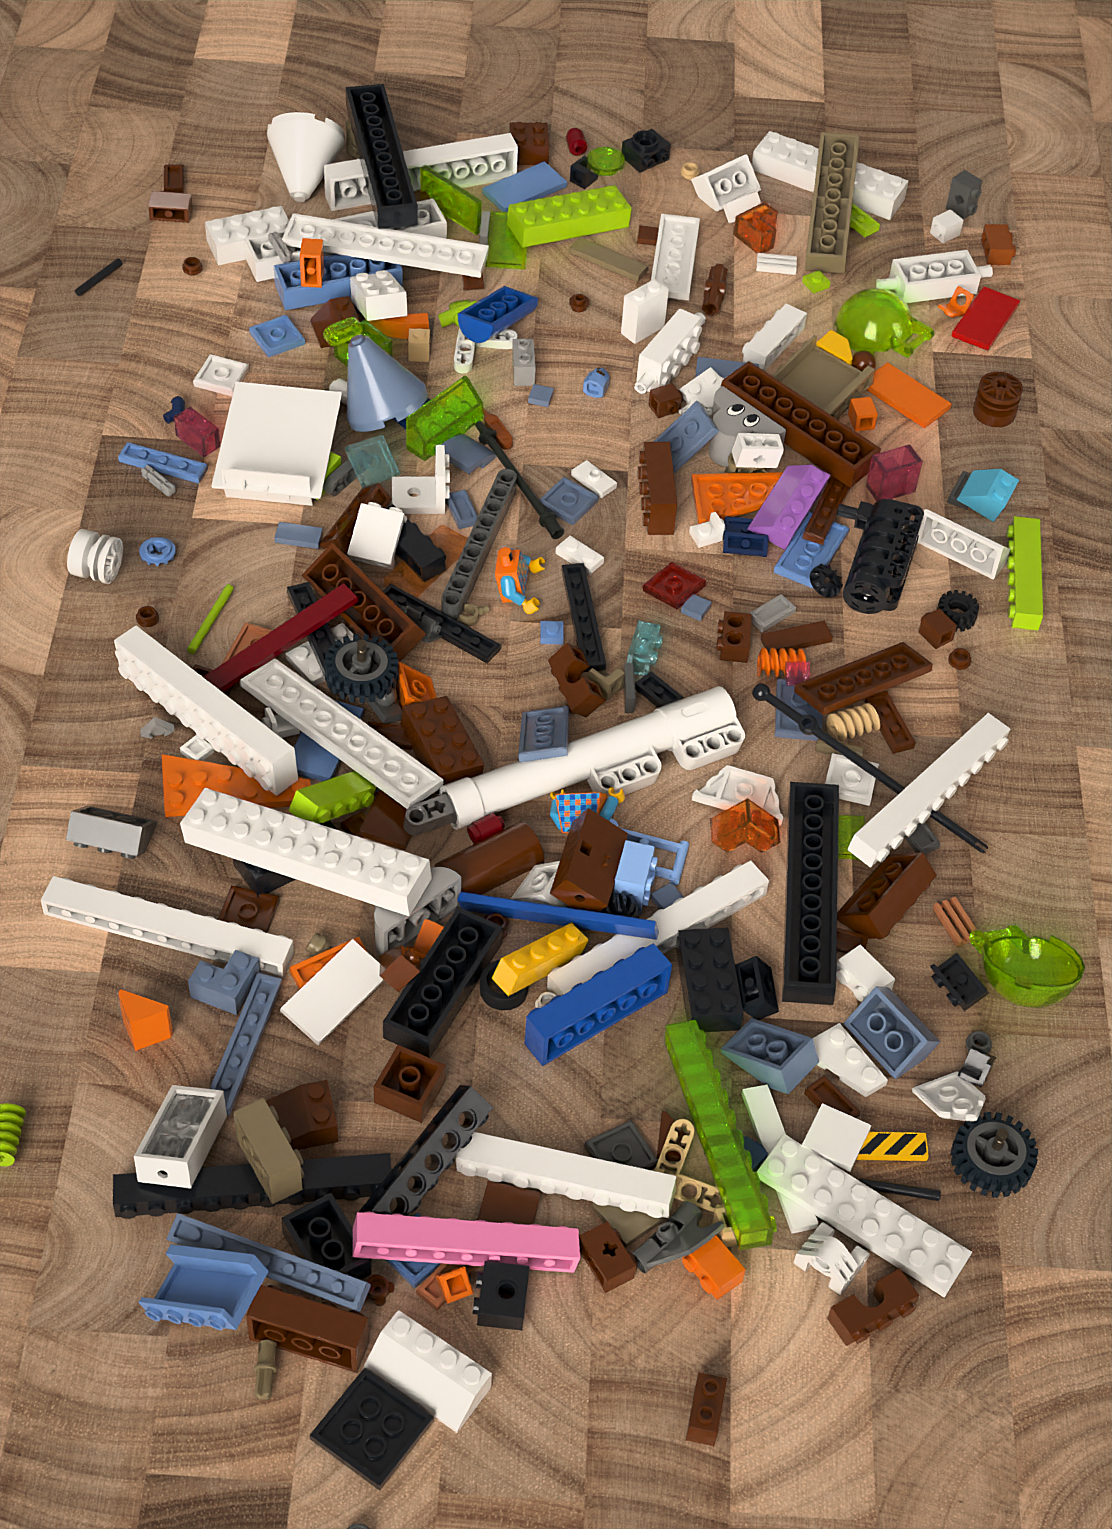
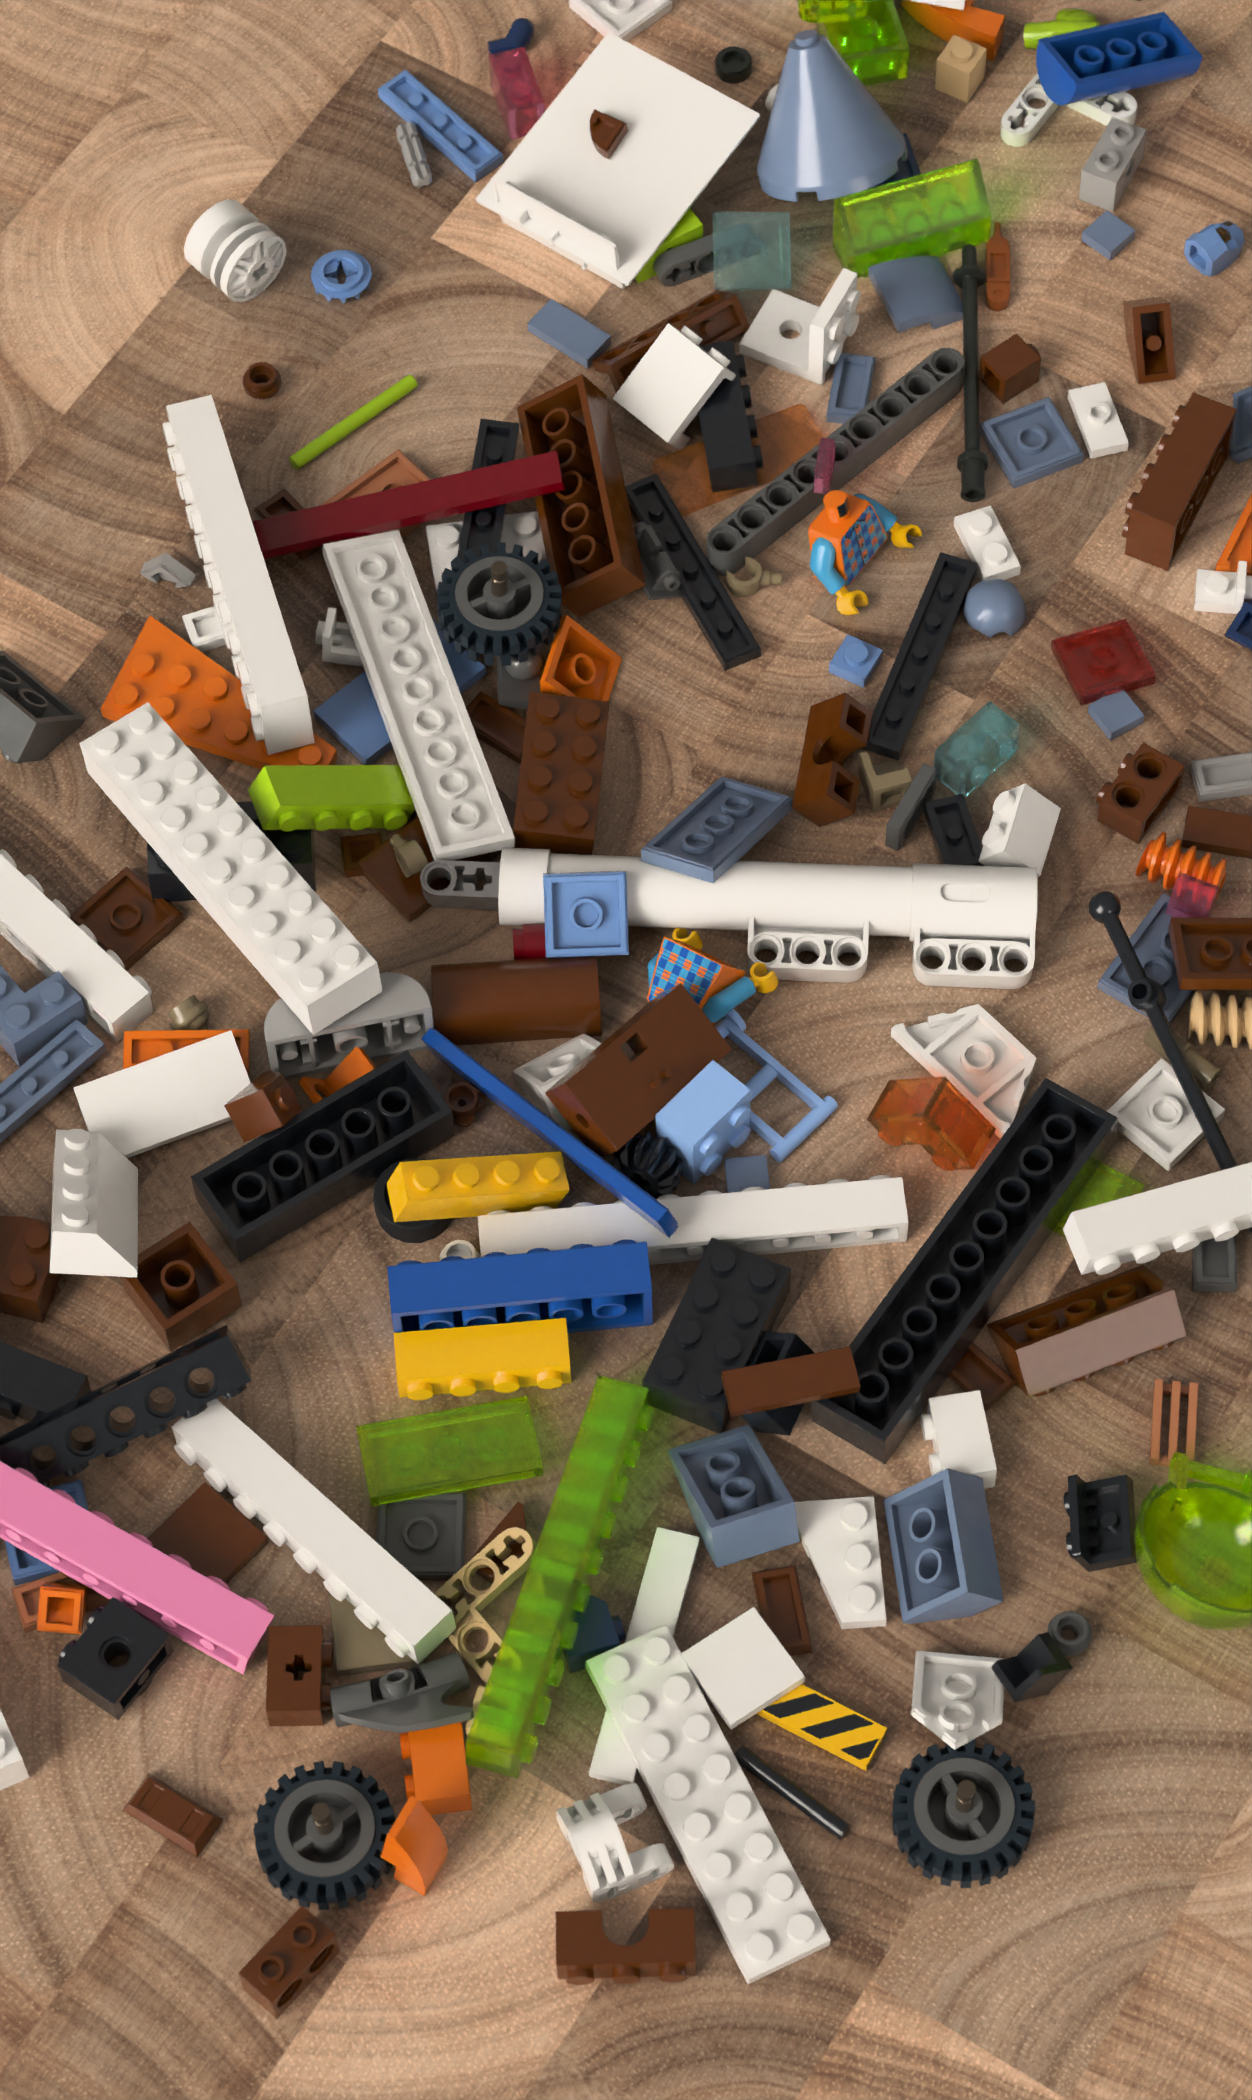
camera: 35 degrees right, 10 degrees up
none -> white slope [50,1129,138,1278]
none -> reddish brown tile [123,1773,223,1857]
none -> wheel [254,1761,396,1910]
none -> clear neon green tile [356,1396,544,1506]
none -> orange slope [381,1796,448,1896]
none -> dark tan piece [390,834,428,878]
none -> yellow brick [393,1318,572,1400]
none -> medium blue tile [543,871,629,957]
none -> reddish brown tile [590,109,628,159]
none -> pearl dark grey tile [715,46,752,84]
none -> reddish brown tile [721,1346,861,1417]
none -> clear pink tile [814,438,836,494]
none -> sand blue hair [963,578,1026,638]
none -> white brick [978,783,1061,877]
none -> reddish brown brick [979,334,1041,404]
none -> reddish brown slope [1123,297,1176,384]

